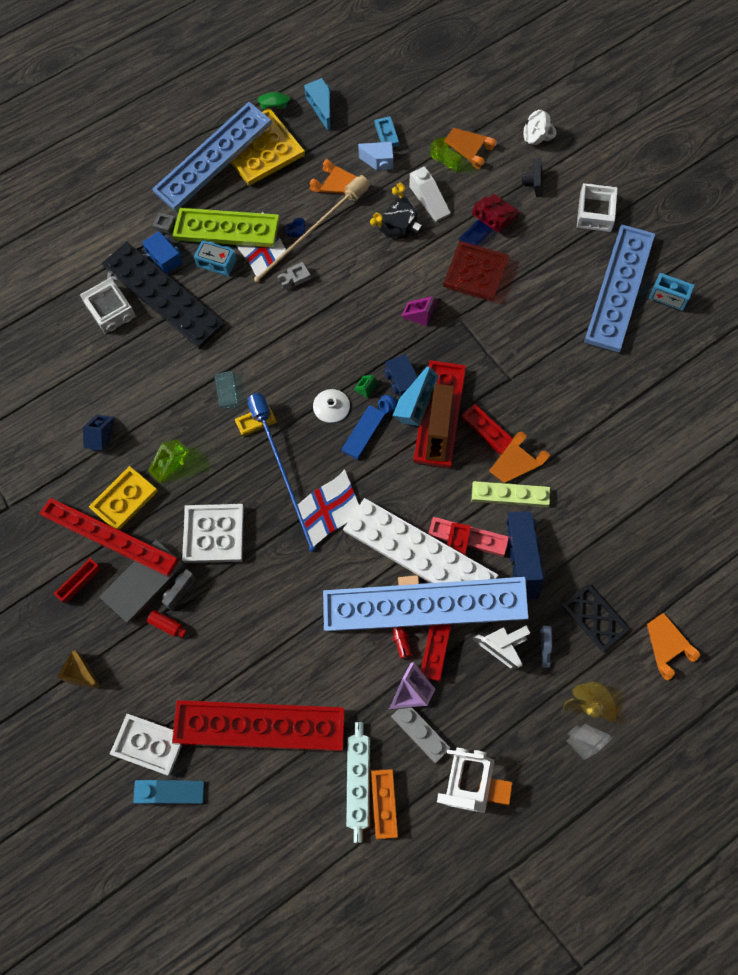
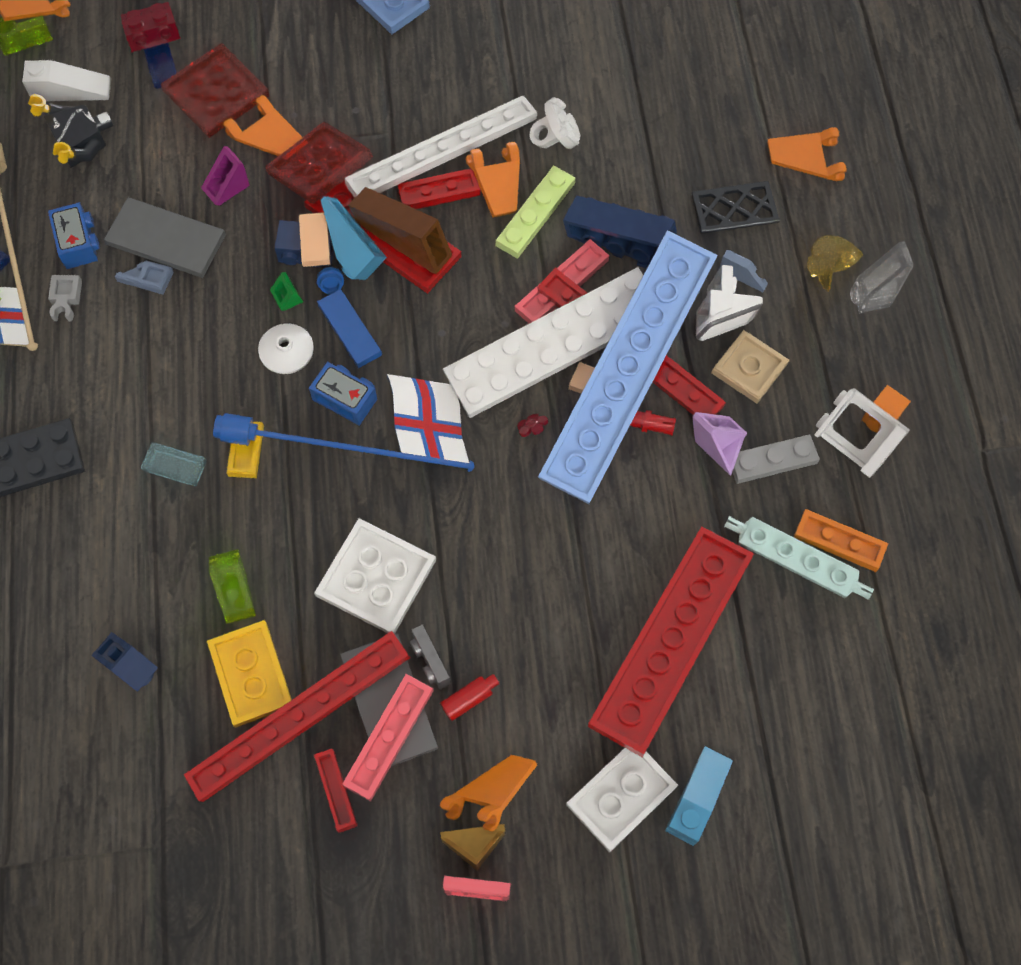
camera: 65 degrees left, 0 degrees up
none -> brick [48,202,100,269]
none -> dark grey tile [104,197,226,278]
none -> sand blue tile [115,260,174,294]
none -> orange flag [223,95,308,160]
none -> clear red plate [265,122,373,204]
none -> light nougat tile [299,213,330,267]
none -> brick [309,362,377,426]
none -> coral plate [342,674,433,801]
none -> white plate [345,96,537,197]
none -> orange flag [440,755,537,831]
none -> coral tile [443,876,511,901]
none -> dark red plant [517,414,549,437]
none -> white tile [530,97,580,149]
none -> tan tile [711,330,789,403]

